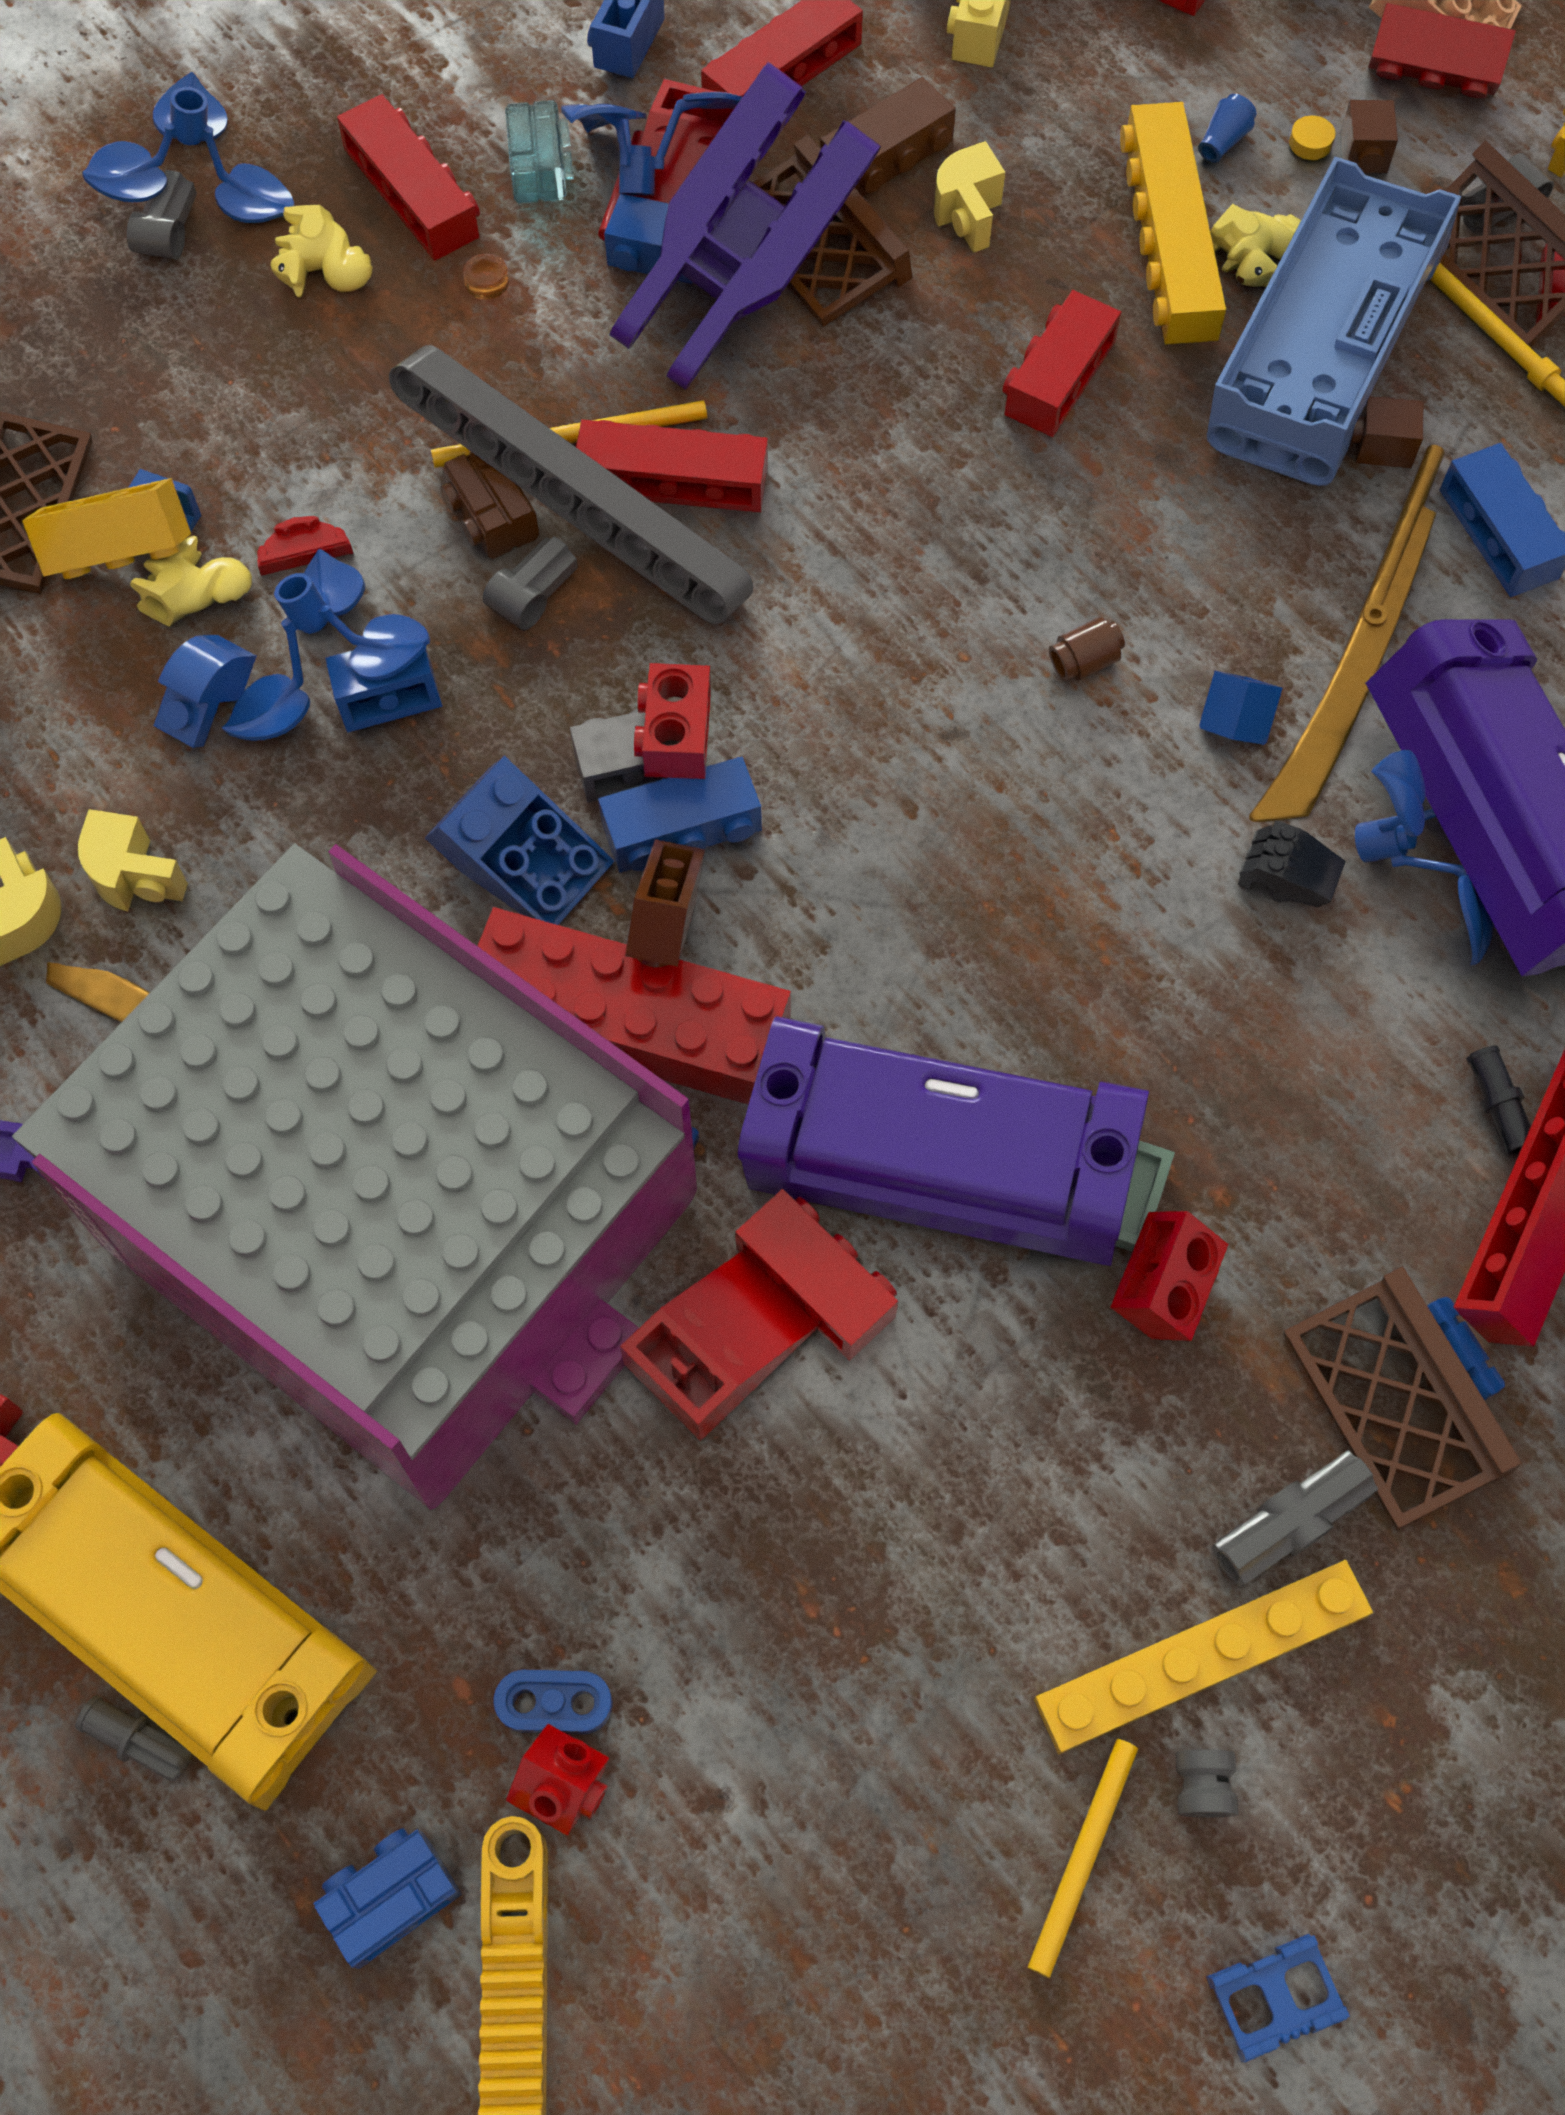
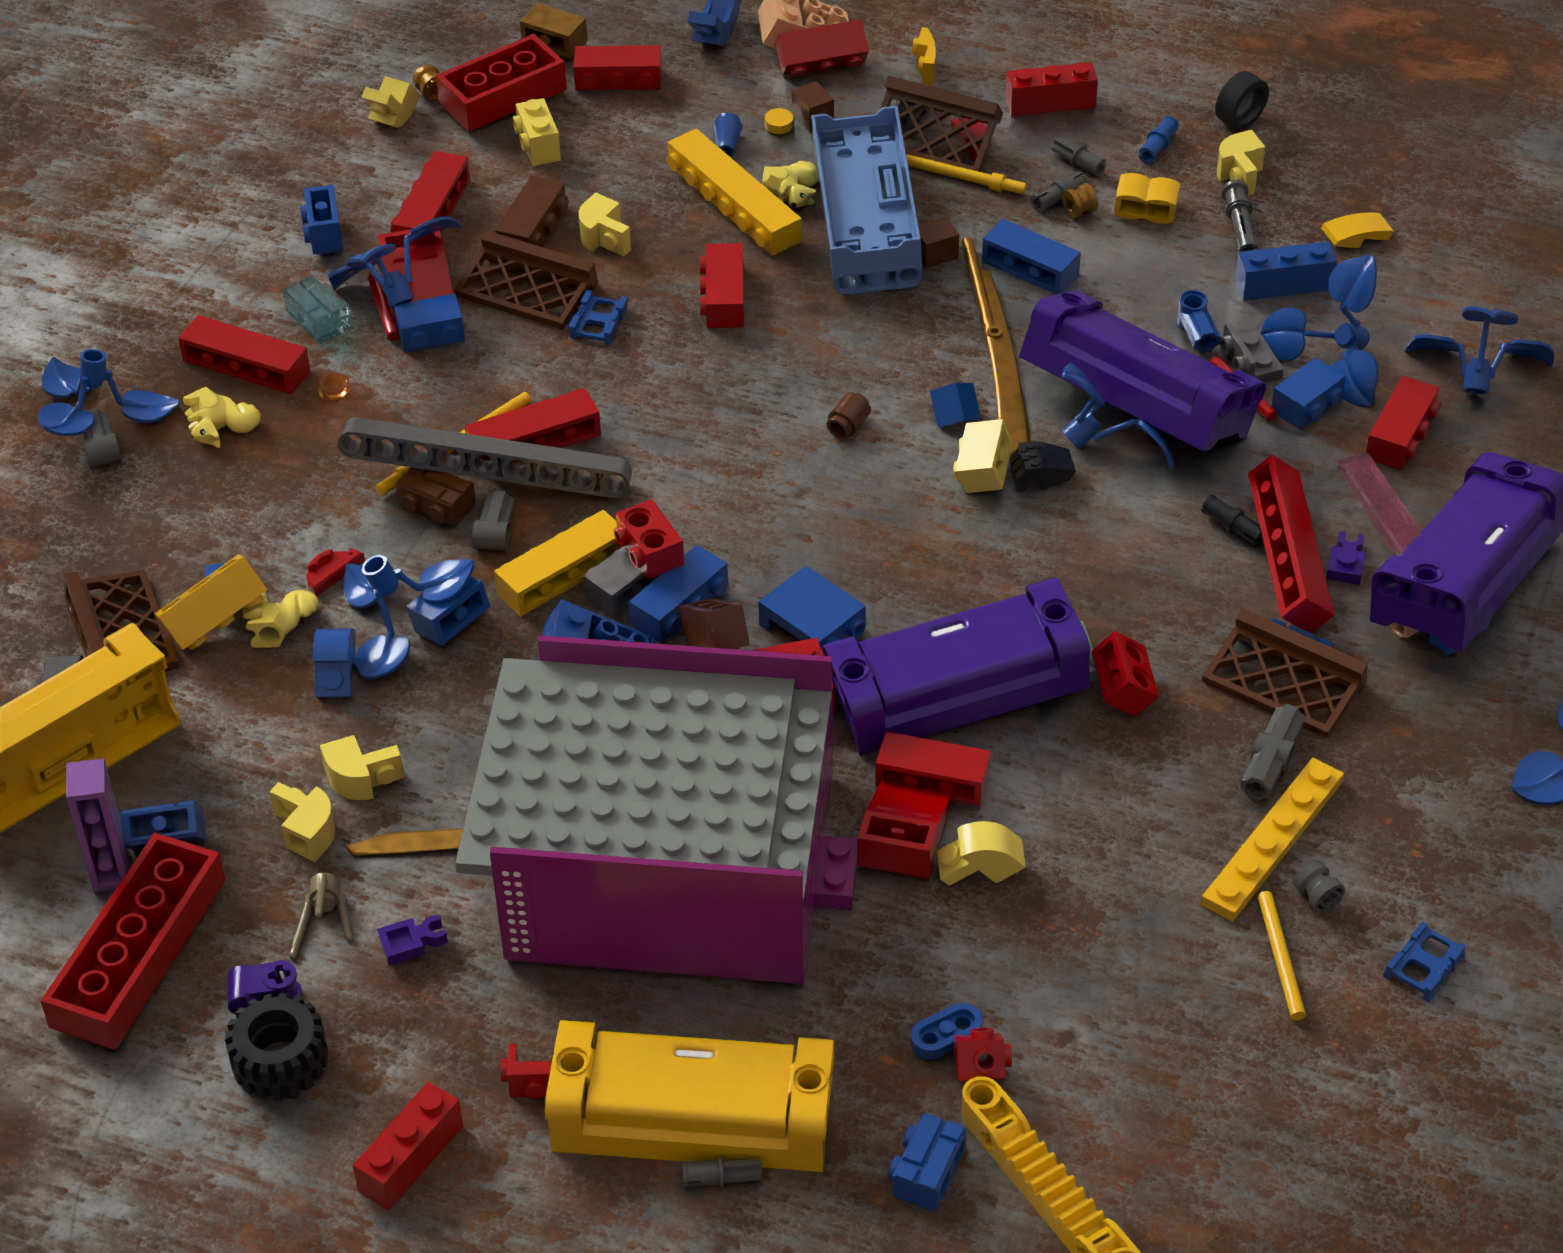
camera: 30 degrees left, 20 degrees down
dark purple beam [609,62,881,390] -> none
none -> yellow brick [494,510,622,617]
none -> blue piece [568,290,628,345]
none -> blue panel [758,566,866,655]
none -> light yellow brick [937,821,1026,886]
none -> light yellow brick [953,419,1013,493]

